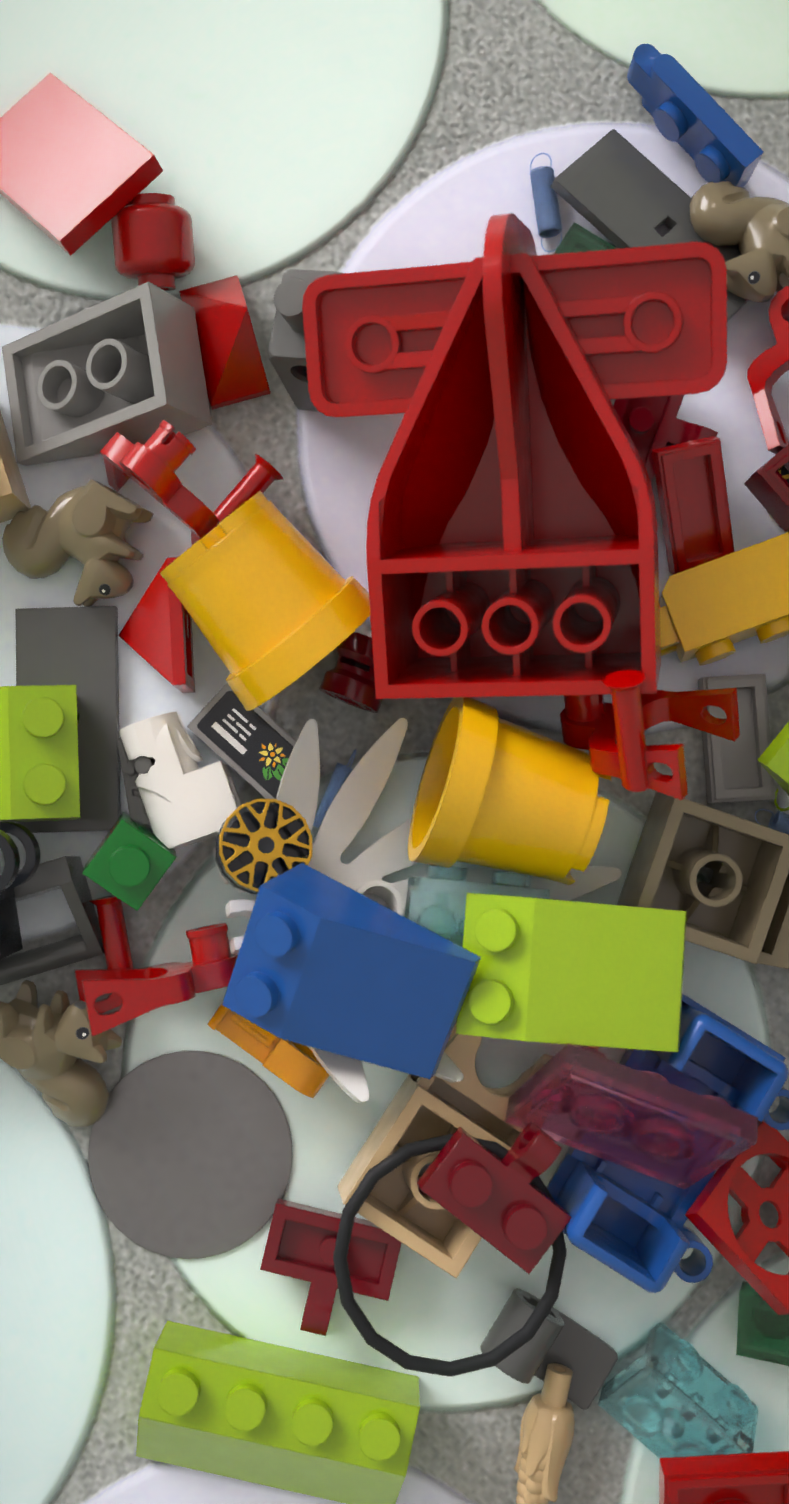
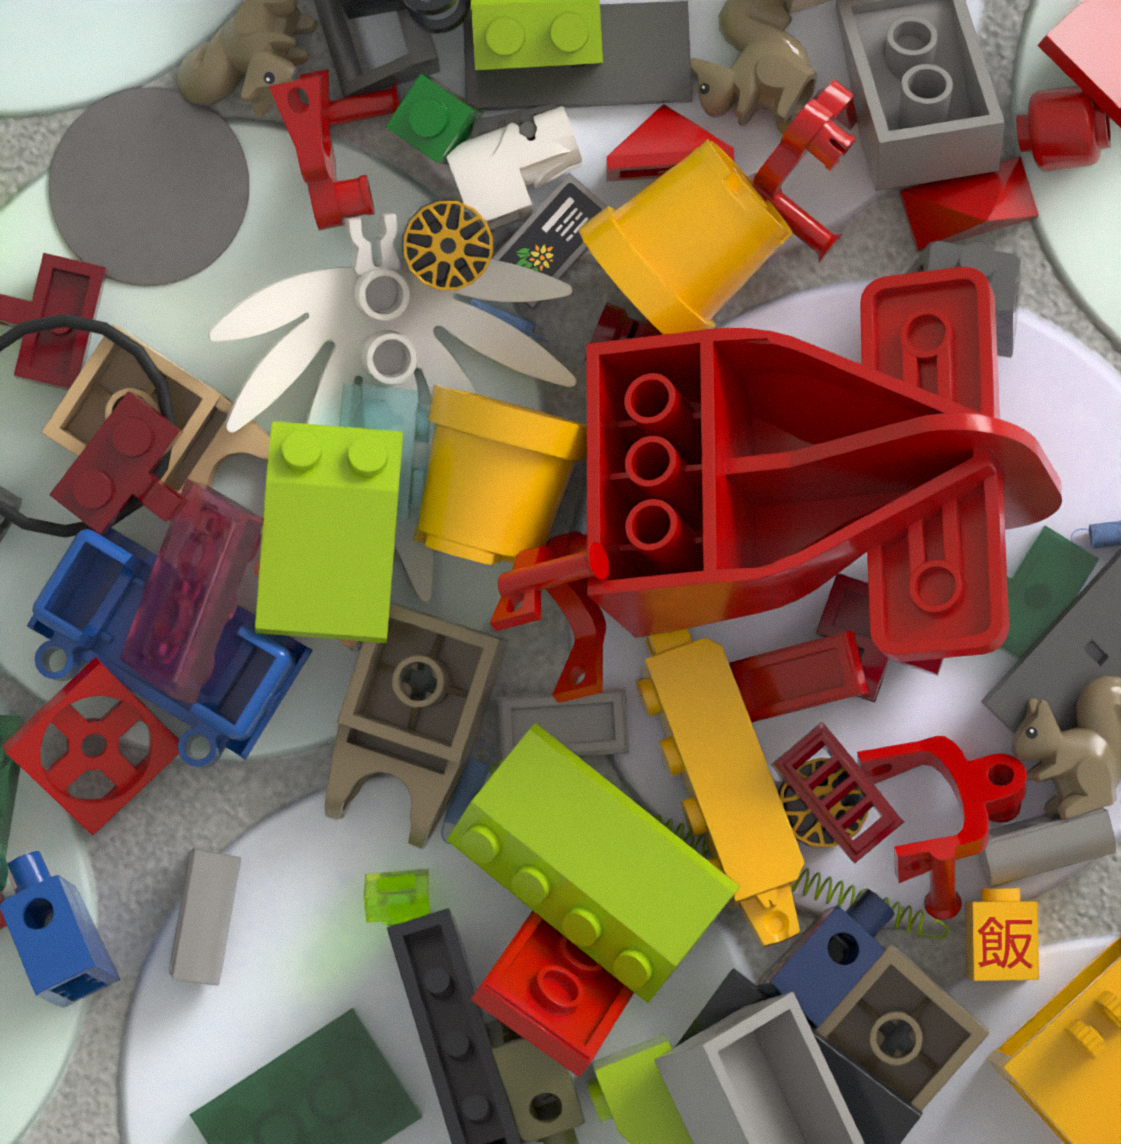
camera: 90 degrees right, 0 degrees up
light orange piece [207,1002,330,1098] -> none
blue slope [222,863,481,1079] -> none

